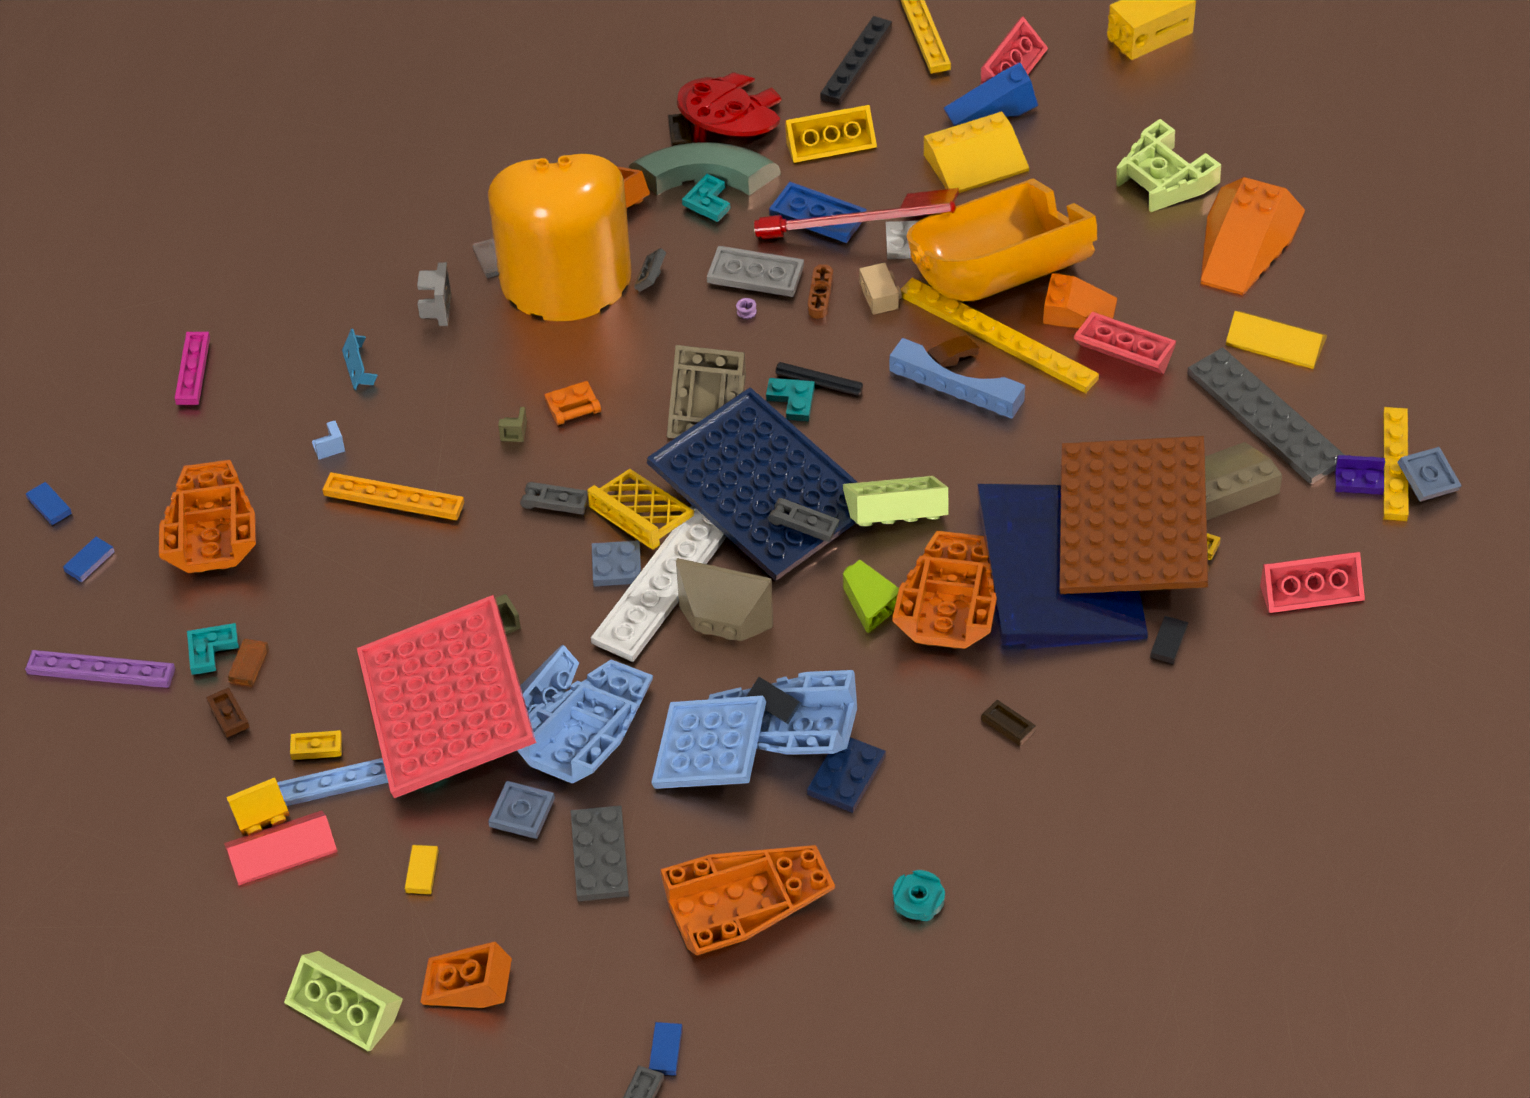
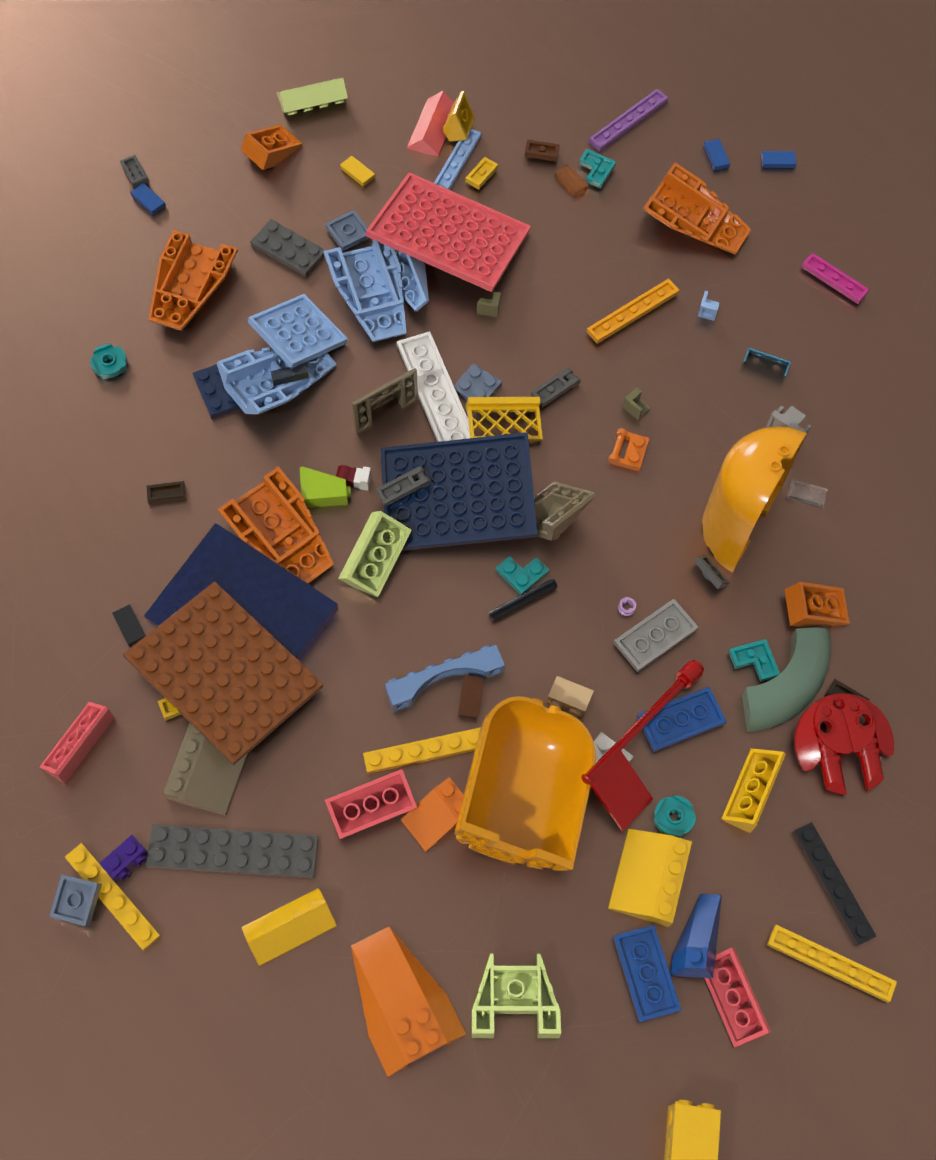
camera: 125 degrees right, 15 degrees up
dark orange beam [808,264,833,319] -> none
none -> leg [336,465,372,491]
none -> blue plate [613,925,681,1023]
none -> teal plate [654,796,696,838]

